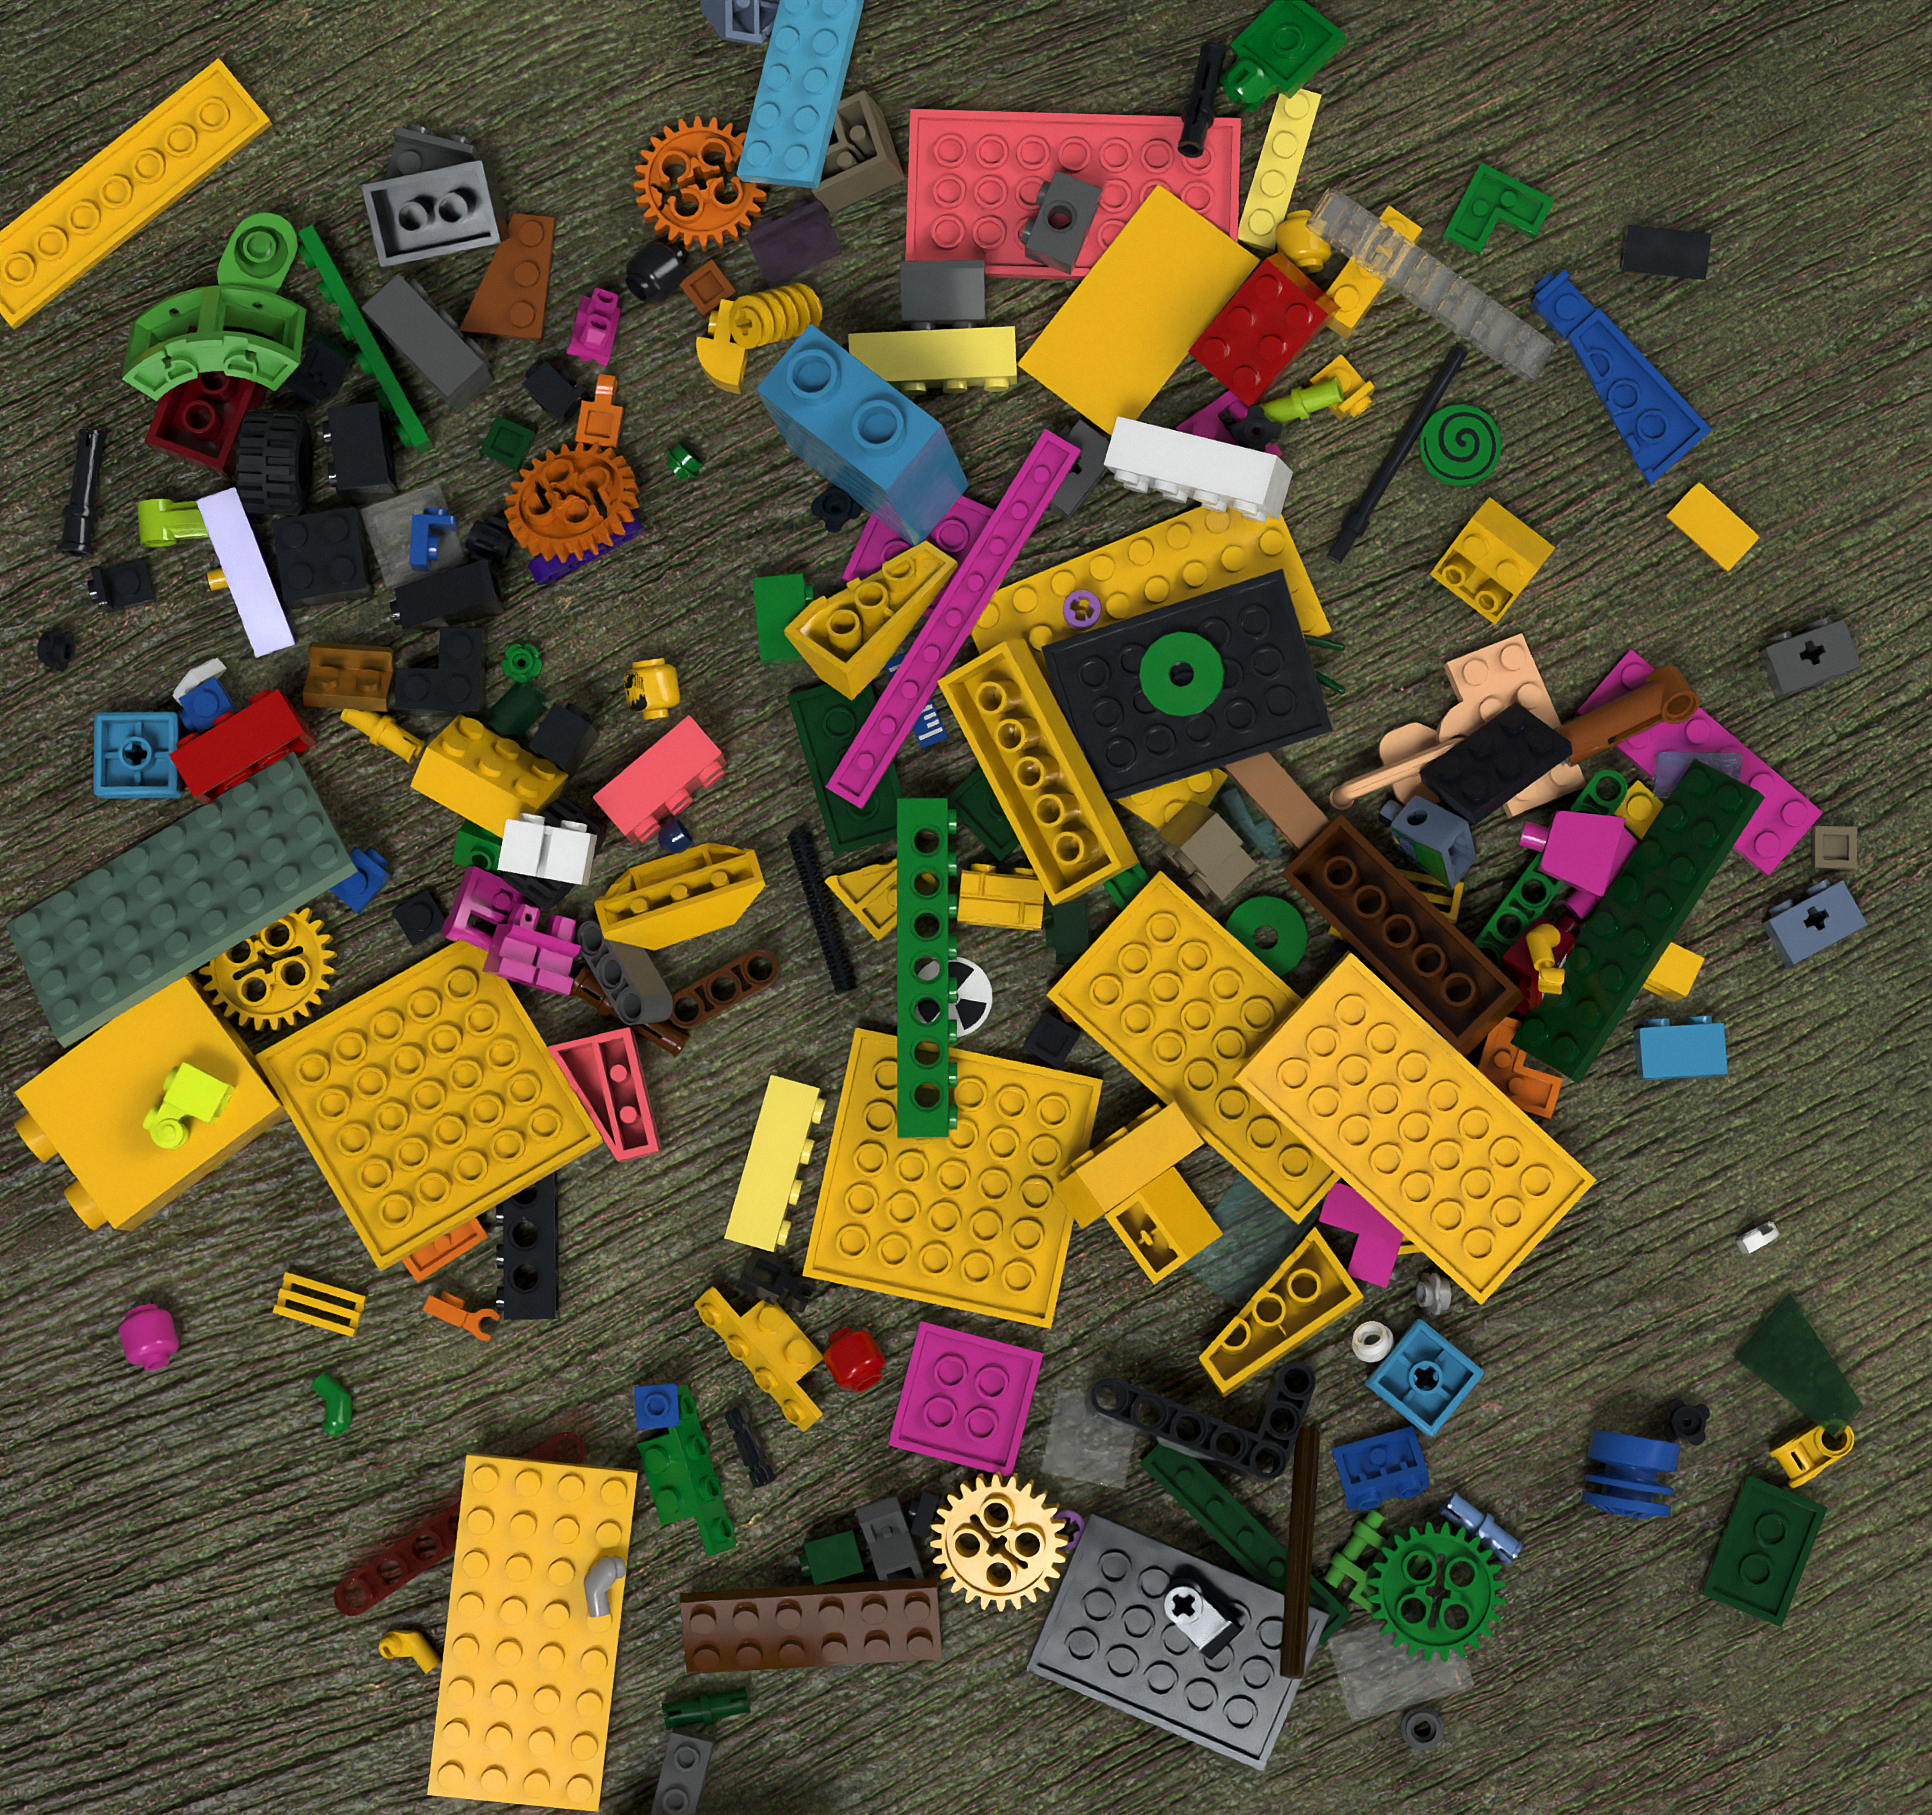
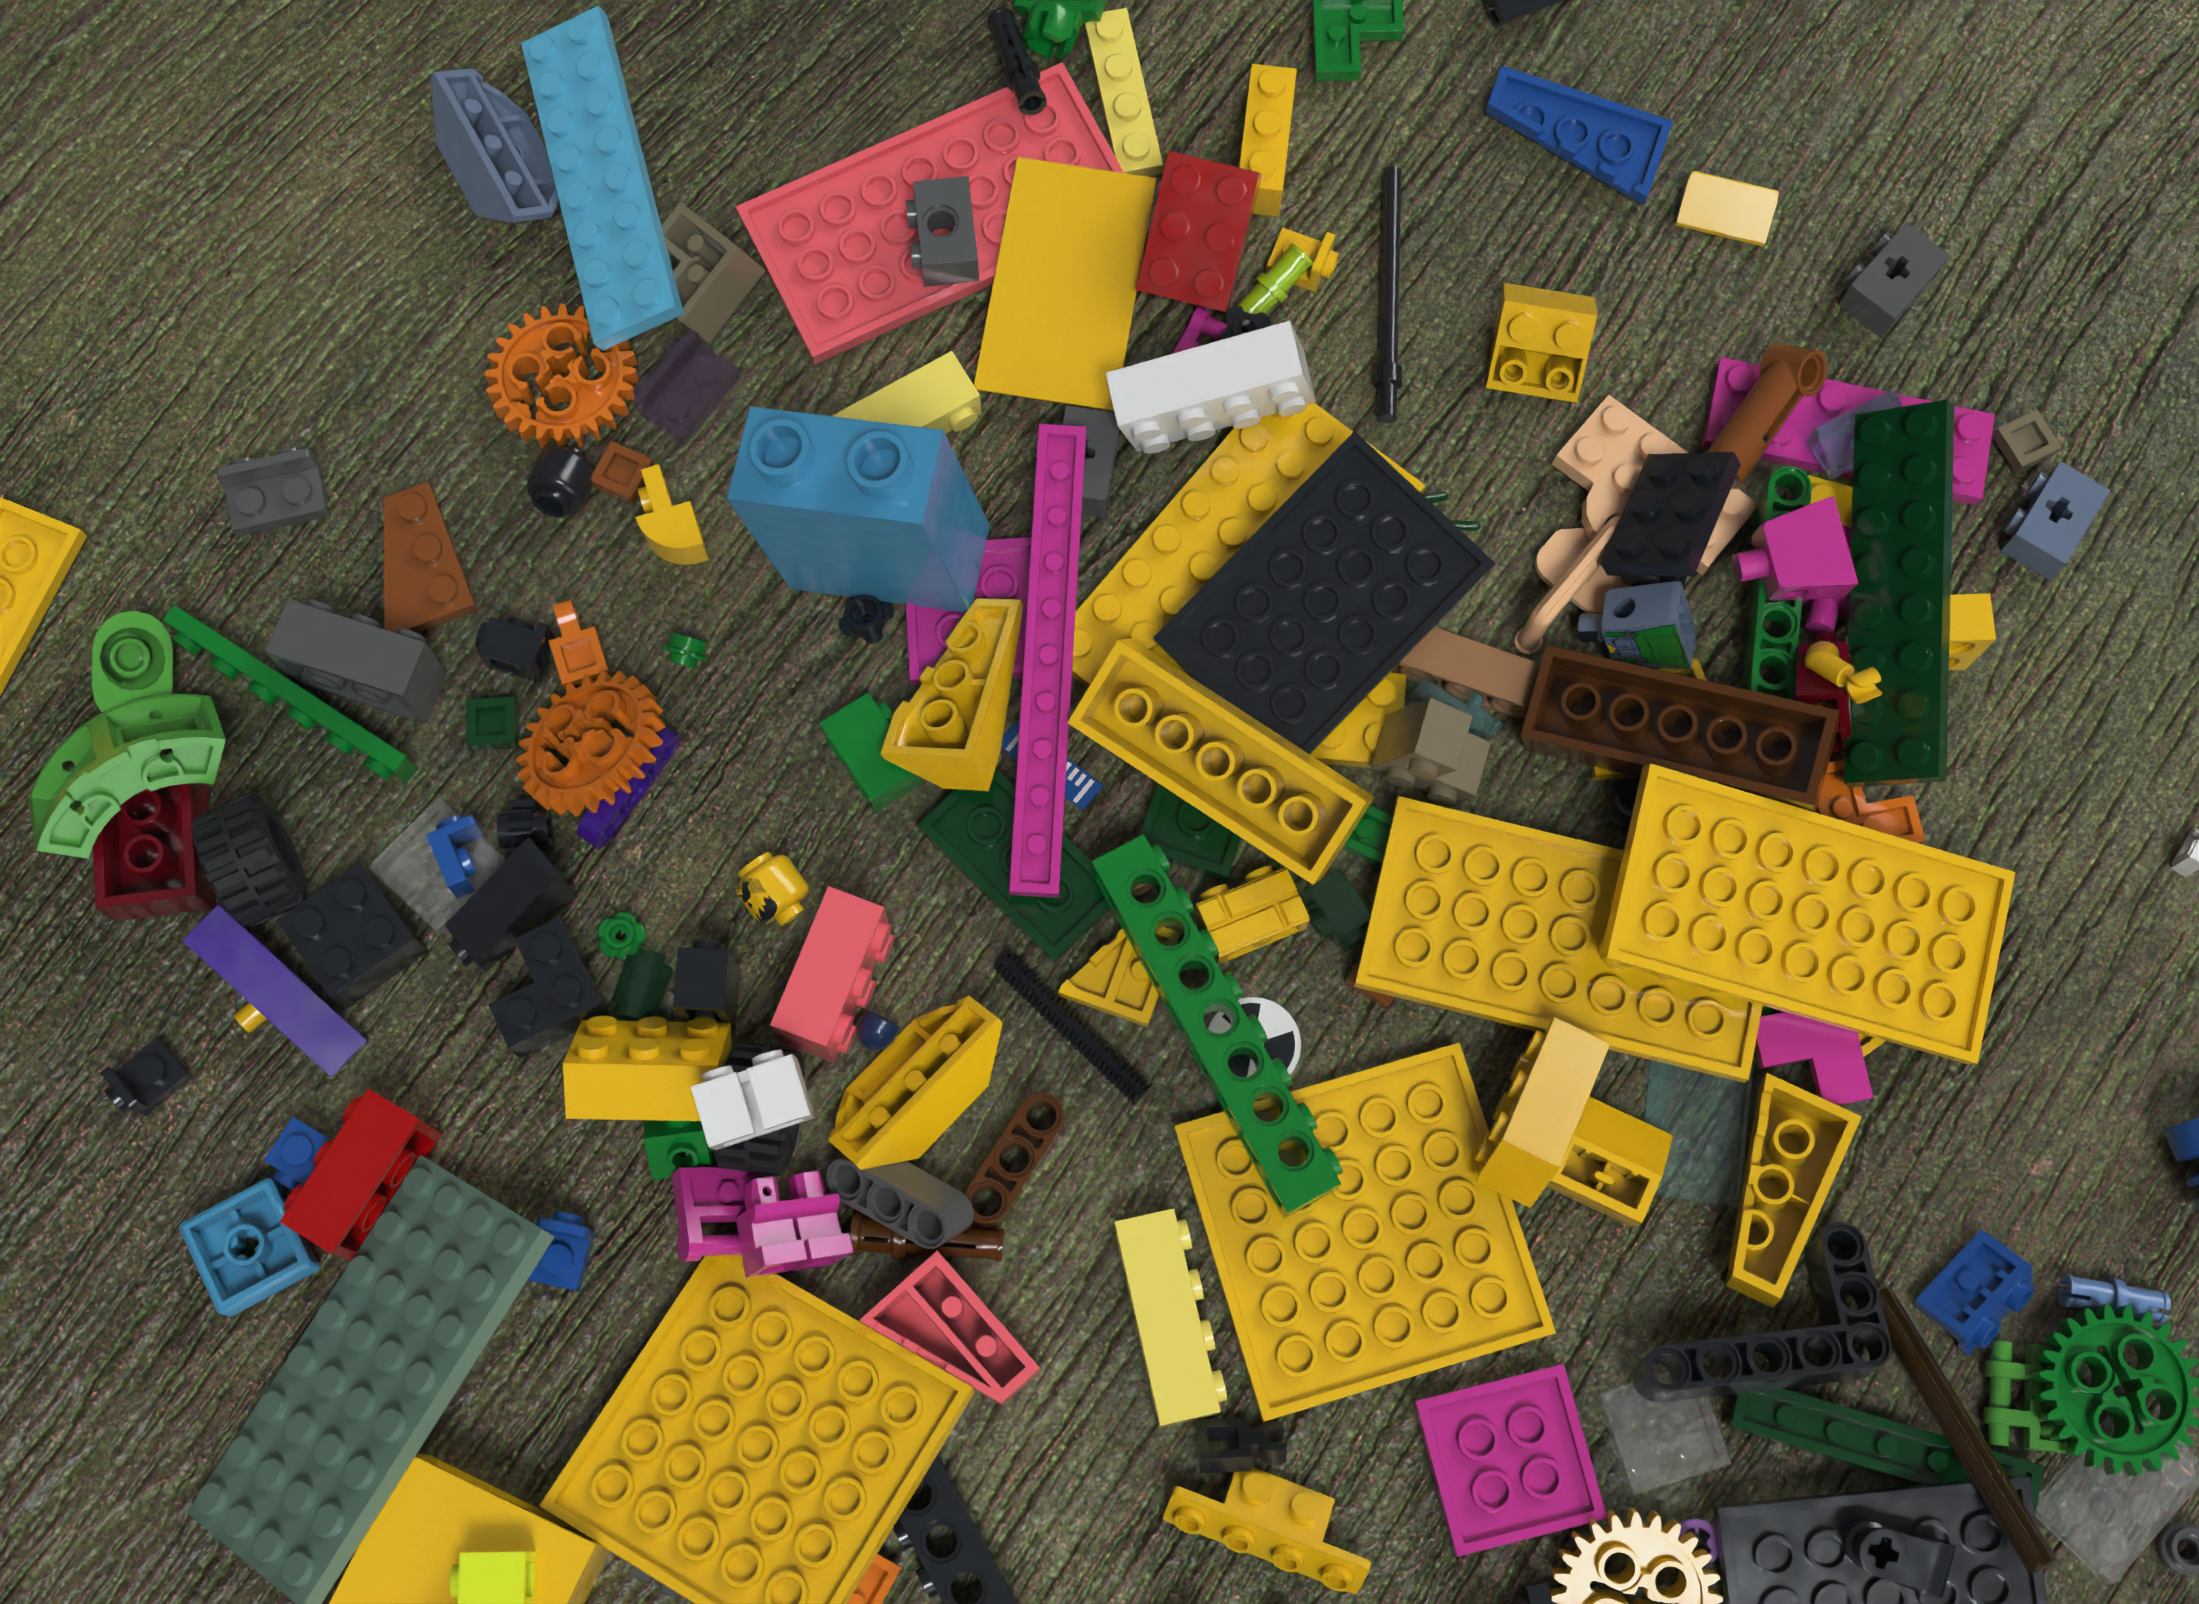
camera: 35 degrees left, 10 degrees down
black plate [37,627,75,672] -> none
black pin [56,429,105,558] -> none
lime piece [137,499,210,547] -> none
white tile [172,658,227,706] -> none
yellow gear [199,907,337,1031] -> none
black bracket [285,333,355,407] -> none
pearl gold bracket [303,642,395,712] -> none
black brick [322,402,400,506] -> none
yellow pin [340,709,425,764] -> none
brick [361,156,510,267] -> none
black plate [391,890,446,948] -> none
dark pink hips [567,288,621,366] -> none
yellow piece [729,283,822,349] -> none
red head [823,1327,886,1393] -> none
dark grey slope [900,260,985,331] -> none
black plate [1023,1012,1081,1070] -> none
medium lavender bush [1063,590,1101,631] -> none
green tile [1139,632,1225,717] -> none
green tile [1225,896,1308,977] -> none
yellow head [1275,210,1331,275] -> none
clear beam [1305,188,1556,383] -> none
white plate [1352,1321,1395,1362] -> none
dark azure brick [1365,1319,1484,1437] -> none
light grey plate [1416,1273,1451,1315] -> none
green tile [1419,404,1502,488] -> none
blue bracket [1530,269,1596,341] -> none
dark azure brick [1633,1016,1728,1081] -> none

